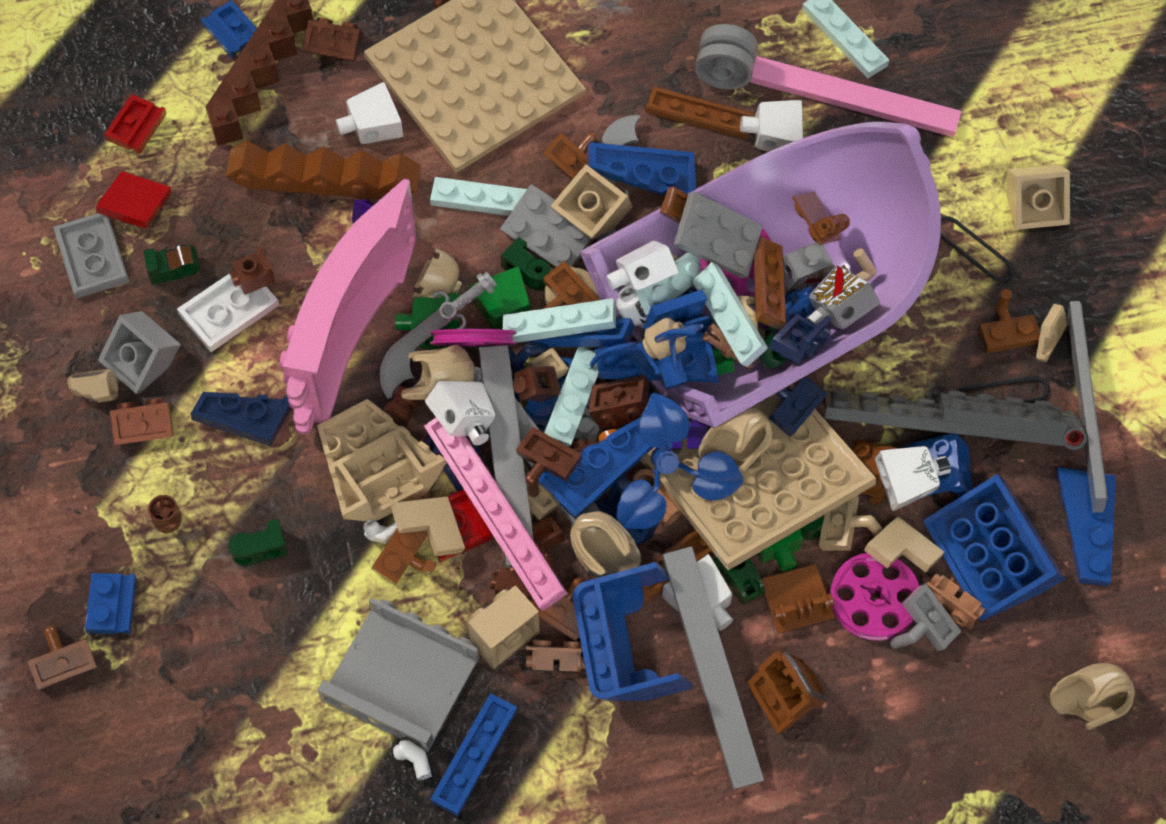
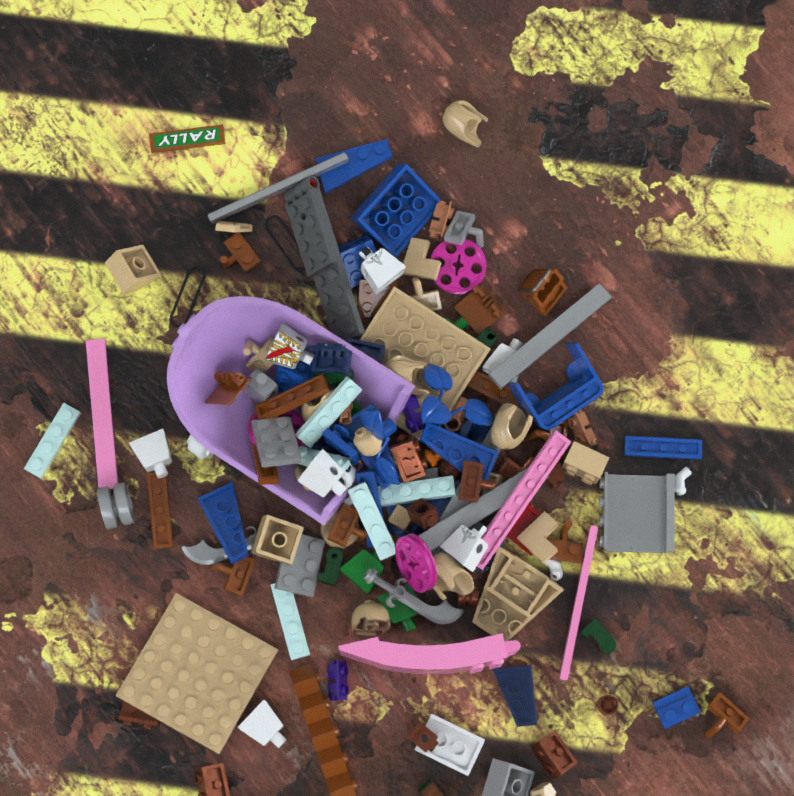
camera: 115 degrees left, 15 degrees up
none -> bright pink tile [558,525,598,681]

